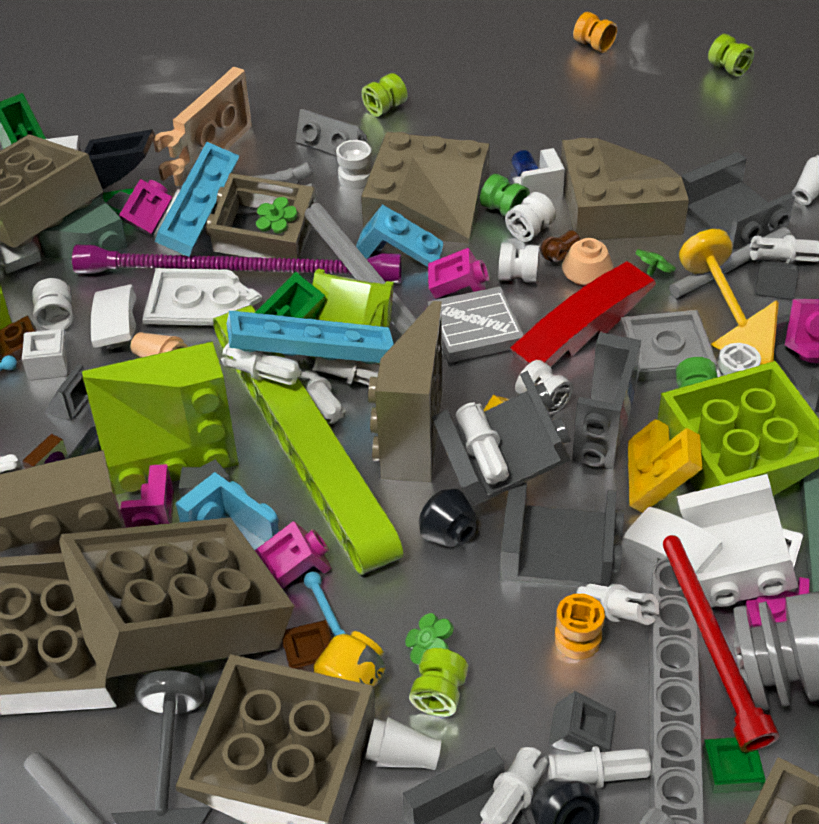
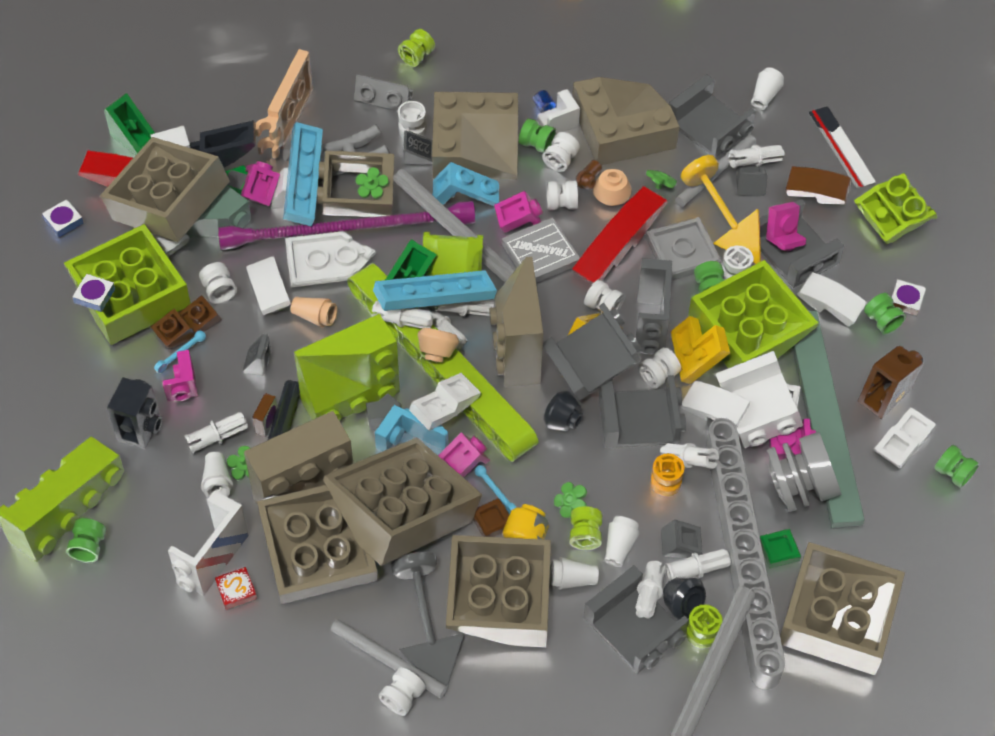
camera: 15 degrees left, 10 degrees up
white slope [22,329,68,380] -> none
dark pink bracket [120,464,174,528] -> none
white axle [456,402,509,485] -> none
red piece [663,535,780,752] -> none
none -> slope [403,130,433,165]
none -> white slope [409,373,481,431]
none -> light nougat cone [418,327,459,363]
none -> white cone [604,516,639,567]
none -> white wheel [638,347,681,389]

